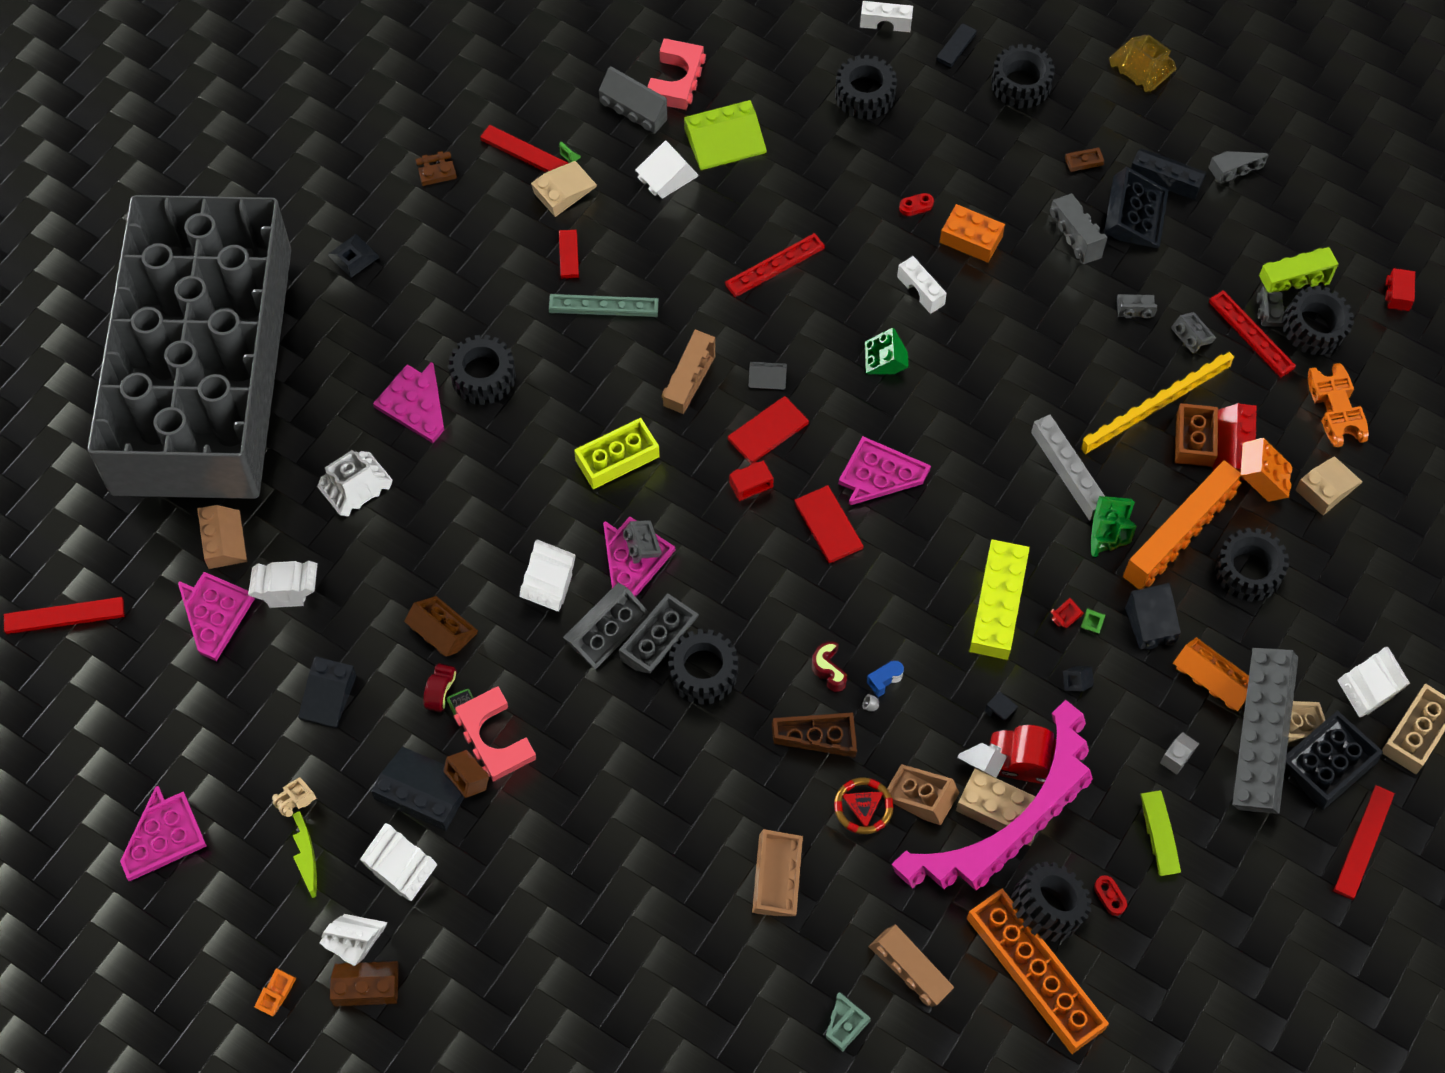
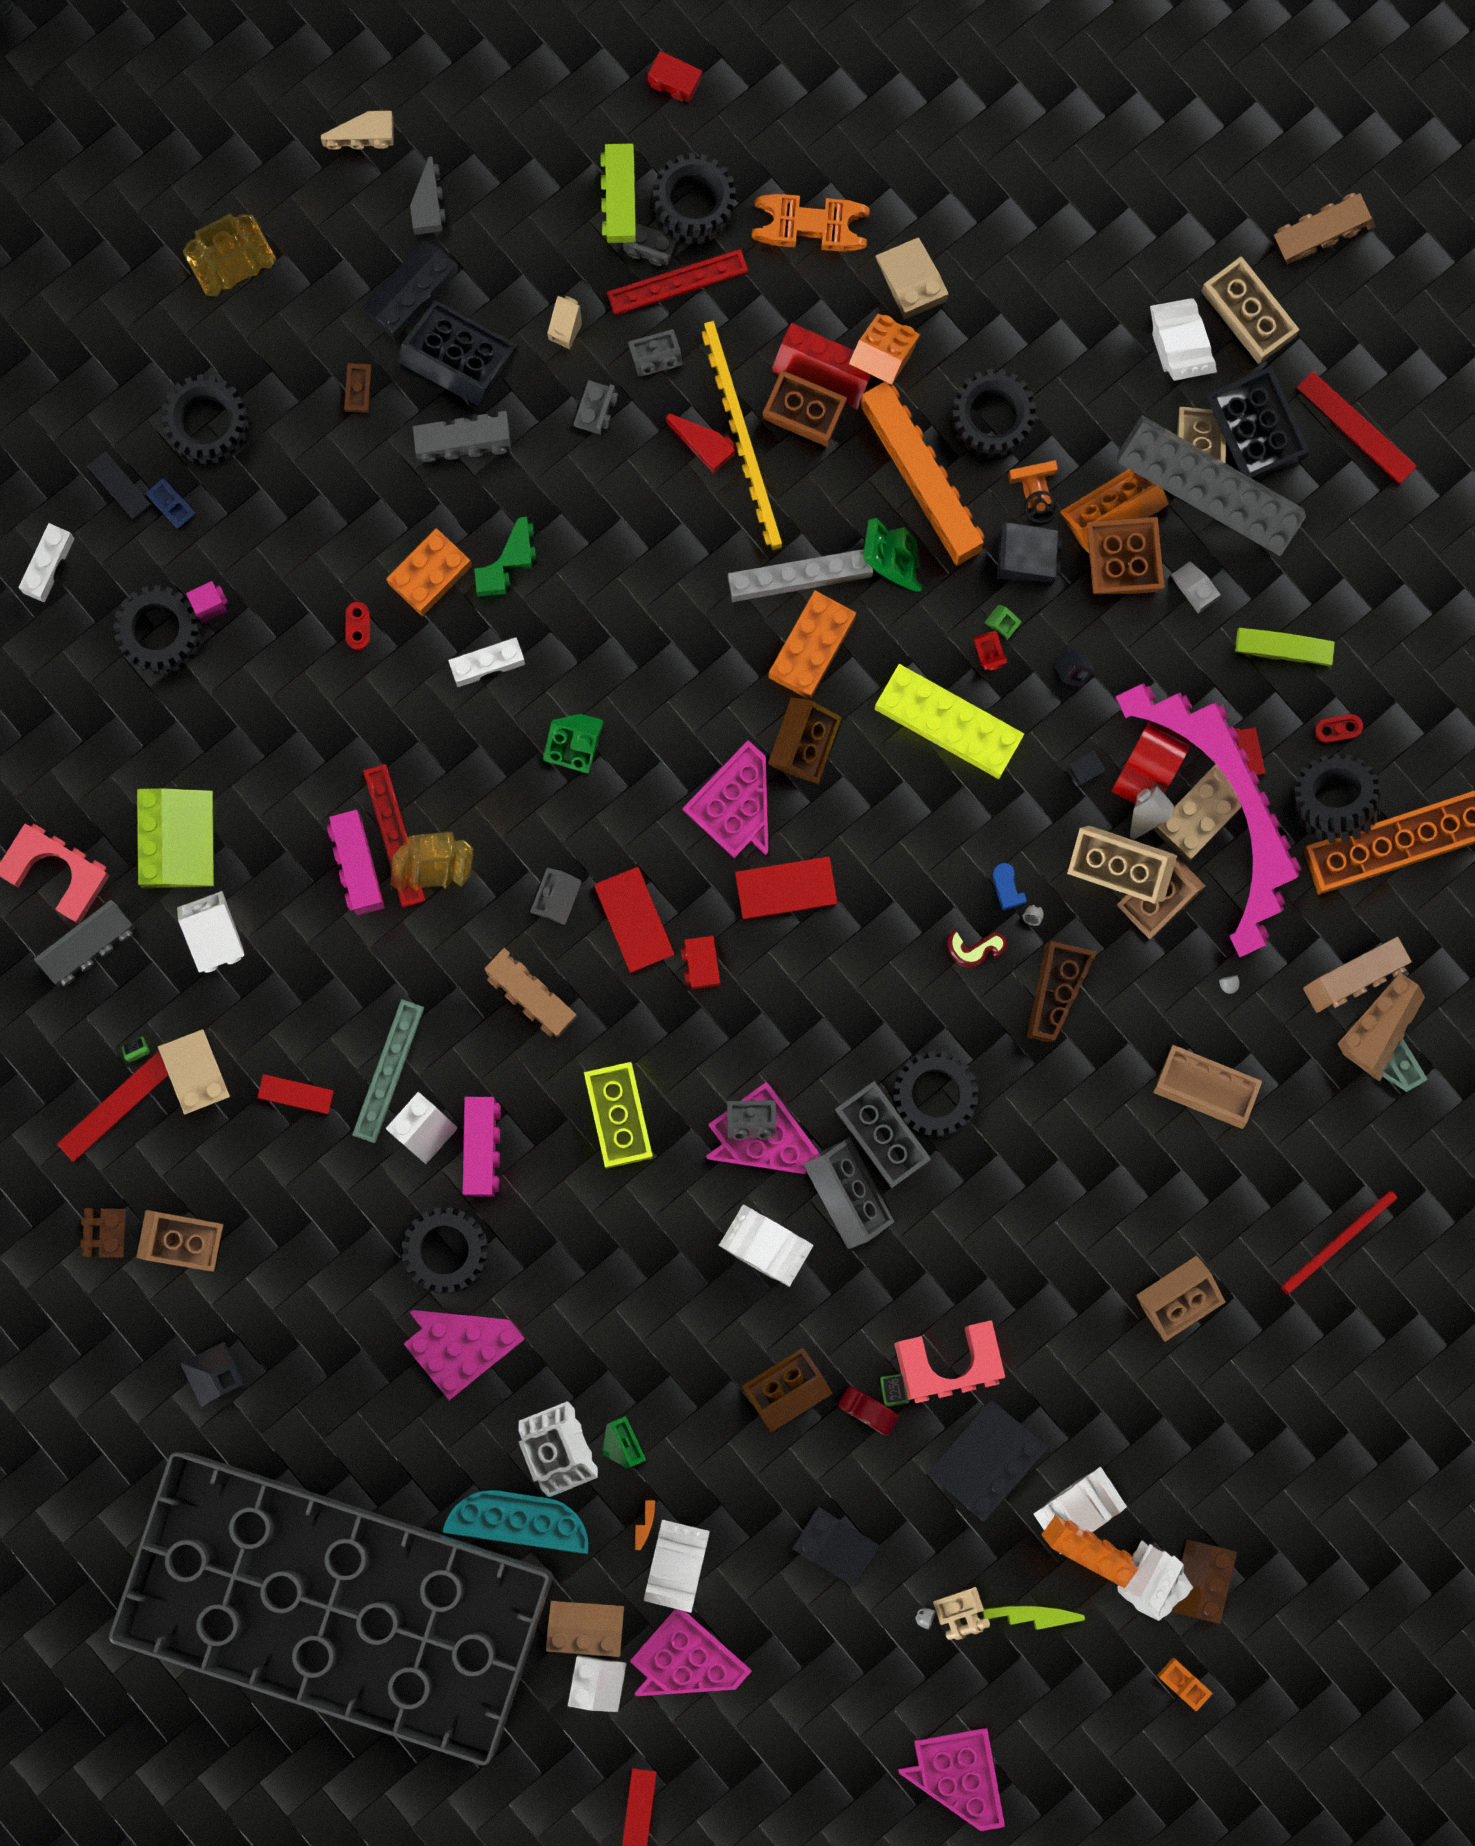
camera: 75 degrees left, 20 degrees up
reddish brown brick [444,750,489,798] -> none
piece [834,778,894,834] -> none
none -> medium nougat slope [136,1210,223,1272]
none -> dark blue slope [145,478,195,529]
none -> dark pink brick [186,581,228,623]
none -> tan slope [321,111,394,149]
none -> dark pink brick [327,810,385,915]
none -> white slope [386,1092,458,1164]
none -> clear yellow slope [390,832,473,892]
none -> teal plate [443,1490,589,1554]
none -> dark pink brick [463,1097,501,1198]
none -> green arch [474,517,536,597]
none -> tan slope [548,296,582,349]
none -> white slope [568,1654,627,1712]
none -> green slope [602,1416,646,1469]
none -> orange slope [635,1500,655,1550]
none -> red slope [666,414,735,474]
none -> reddish brown slope [768,697,842,784]
none -> orange brick [769,590,857,700]
none -> light grey hinge [915,1608,935,1629]
none -> orange piece [1008,460,1058,523]
none -> orange brick [1041,1515,1138,1588]
none -> tan brick [1067,826,1177,904]
none -> dark orange slope [1087,517,1164,594]
none -> medium nougat slope [1136,1256,1225,1342]
none -> light grey hinge [1219,975,1239,994]
none -> red panel [1235,727,1266,776]
none -> red tile [1281,1192,1398,1294]
none -> medium nougat wedge [1338,973,1425,1081]

